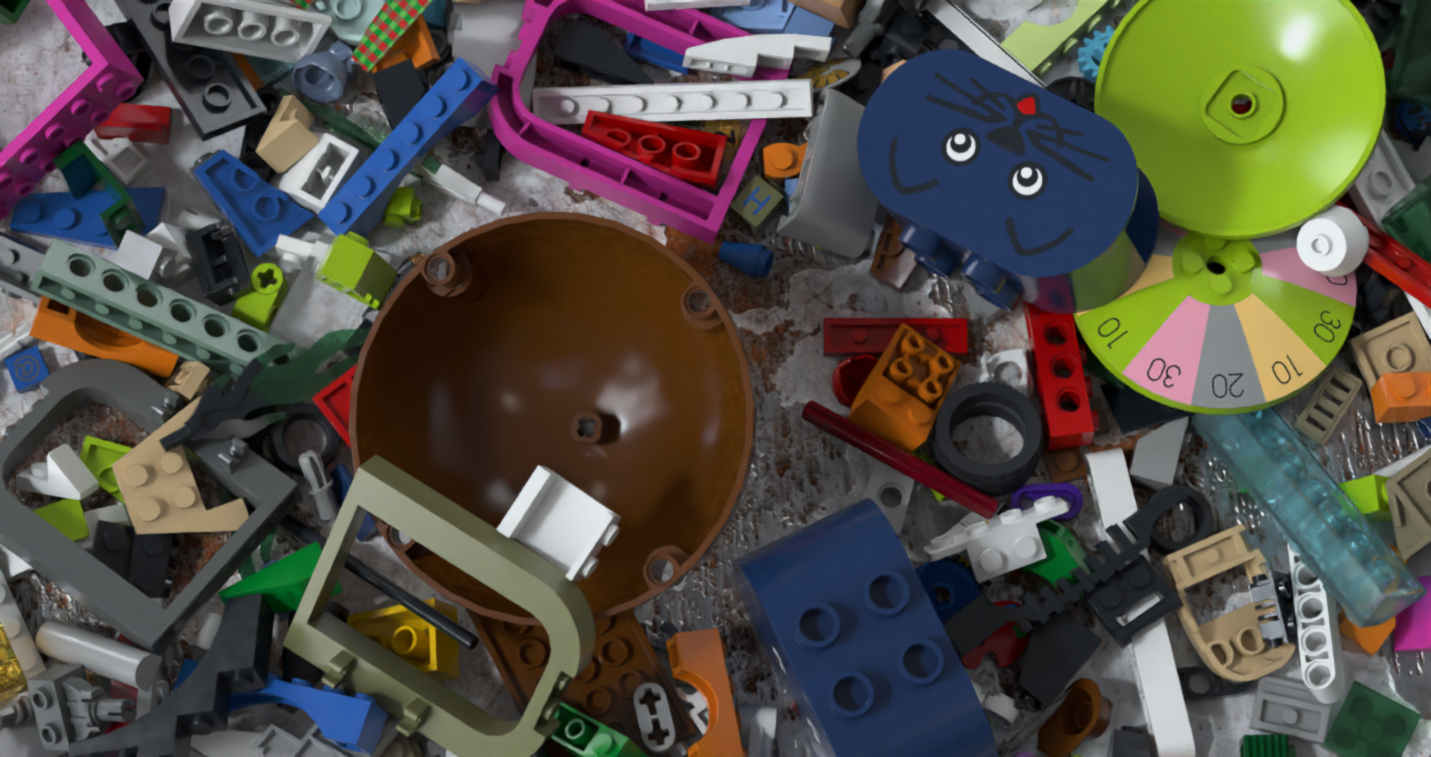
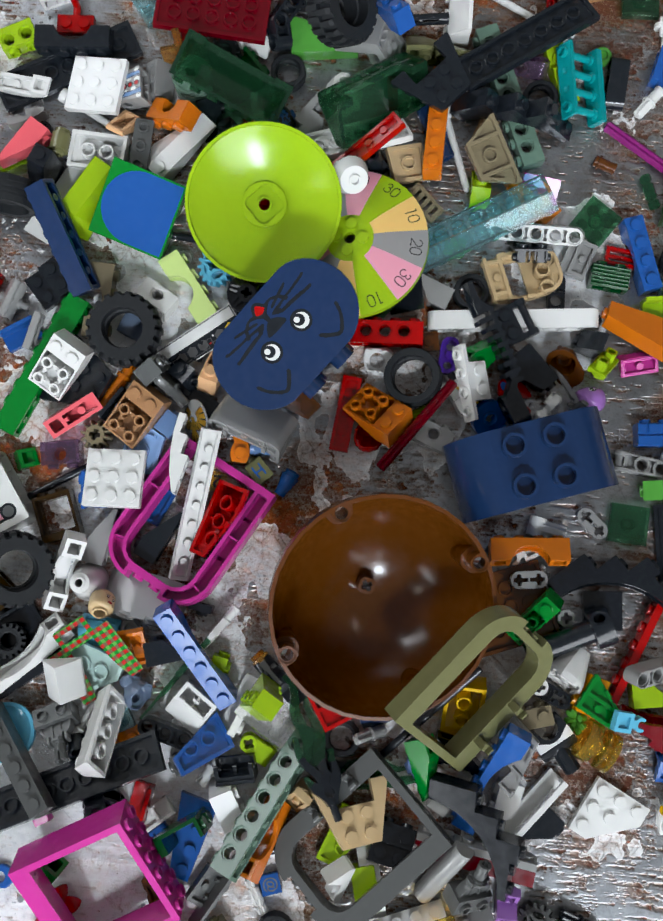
camera: 75 degrees left, 10 degrees up
light grey brick [112,230,178,284] -> none
tan slope [255,95,319,173] -> none
white panel [496,465,622,581] -> none

